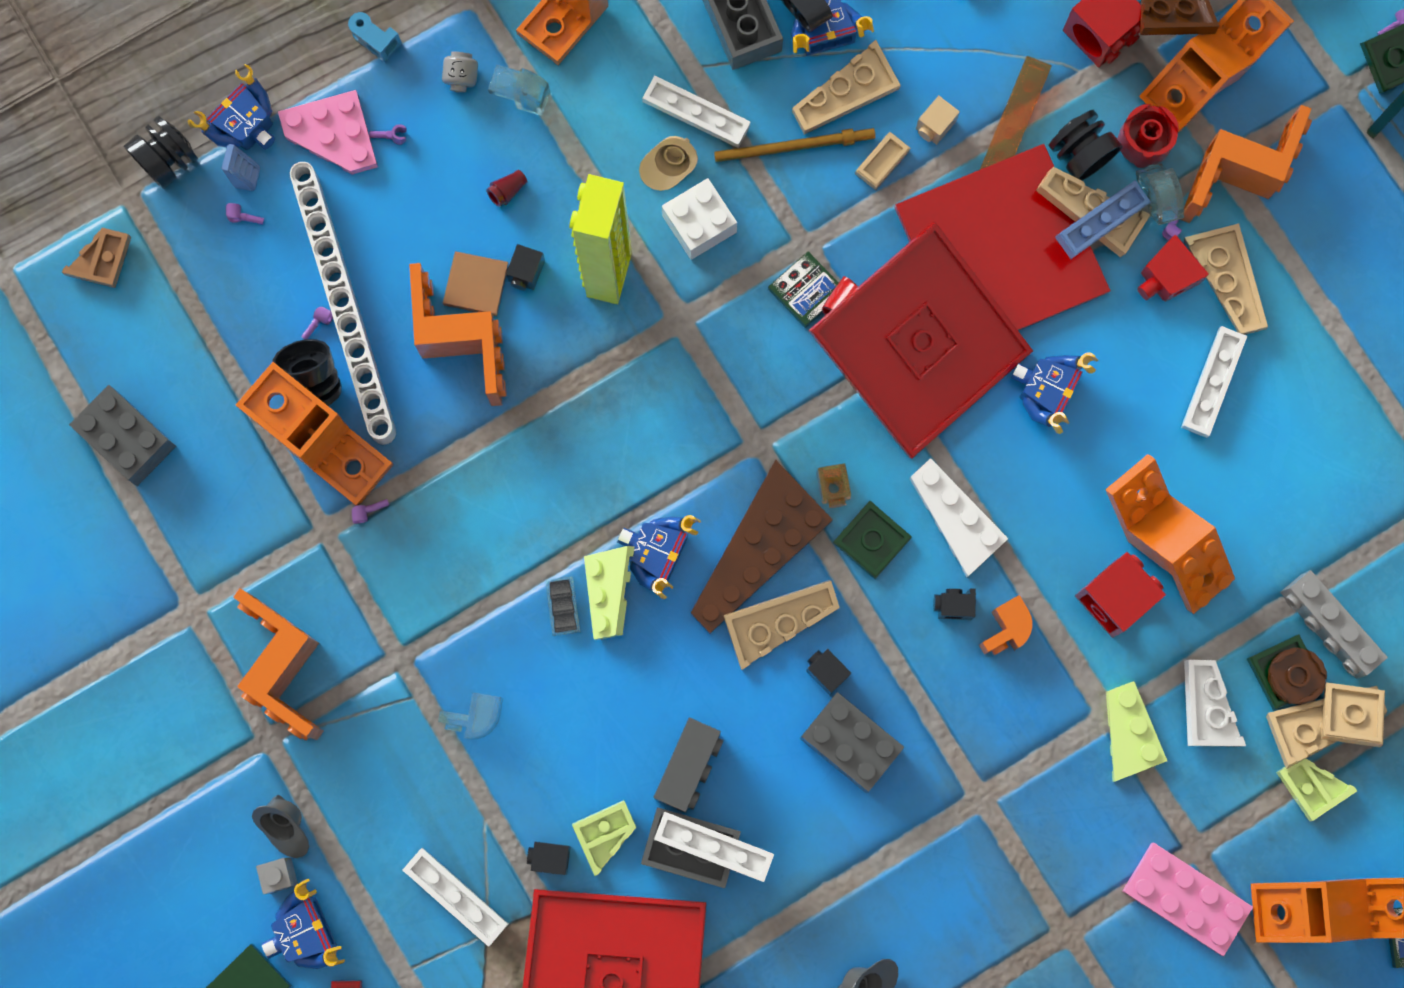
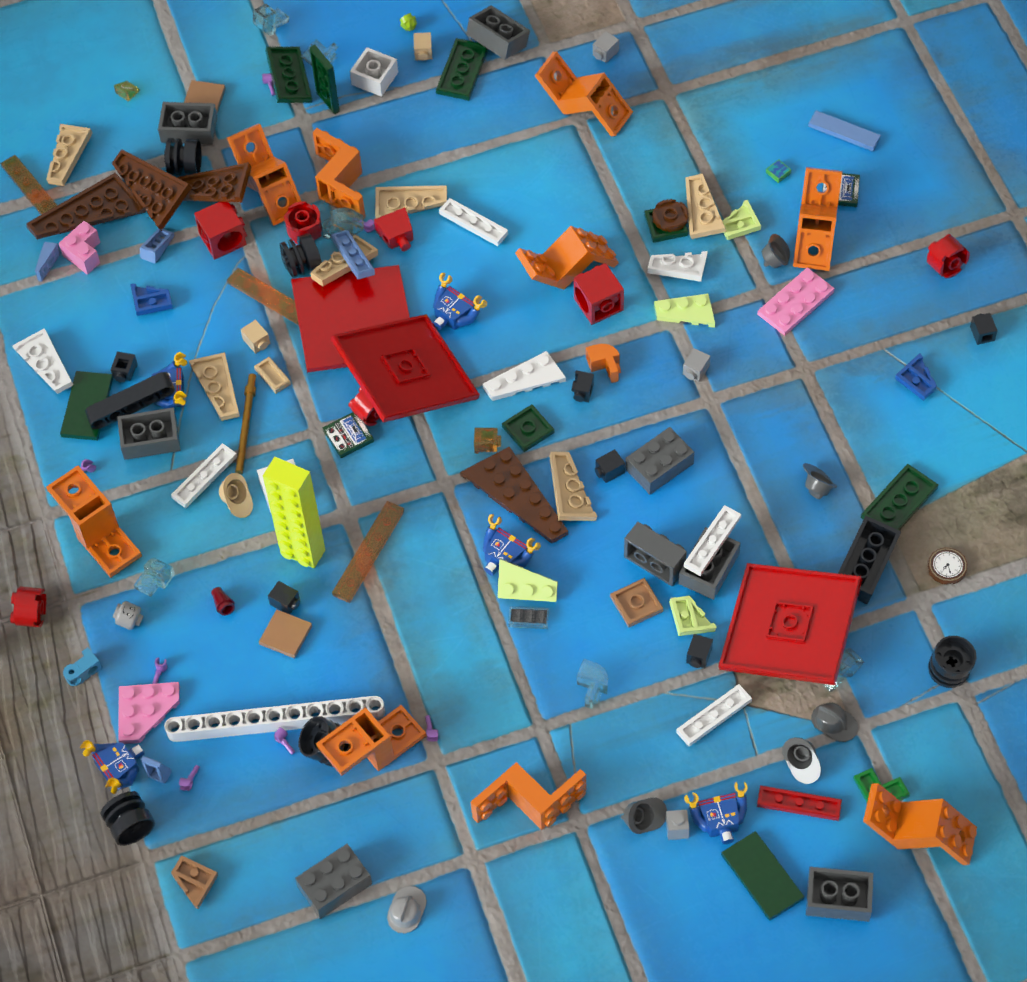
camera: 75 degrees left, 20 degrees down
orange bracket [409,263,507,406] -> none
light grey brick [1280,570,1388,679] -> none
tan tile [1322,682,1385,748] -> none
none -> clear orange tile [332,501,404,603]
none -> light grey piece [387,886,427,934]
none -> medium nougat tile [610,578,663,628]
none -> light grey brick [683,348,711,382]
none -> dark grey piece [762,234,790,268]

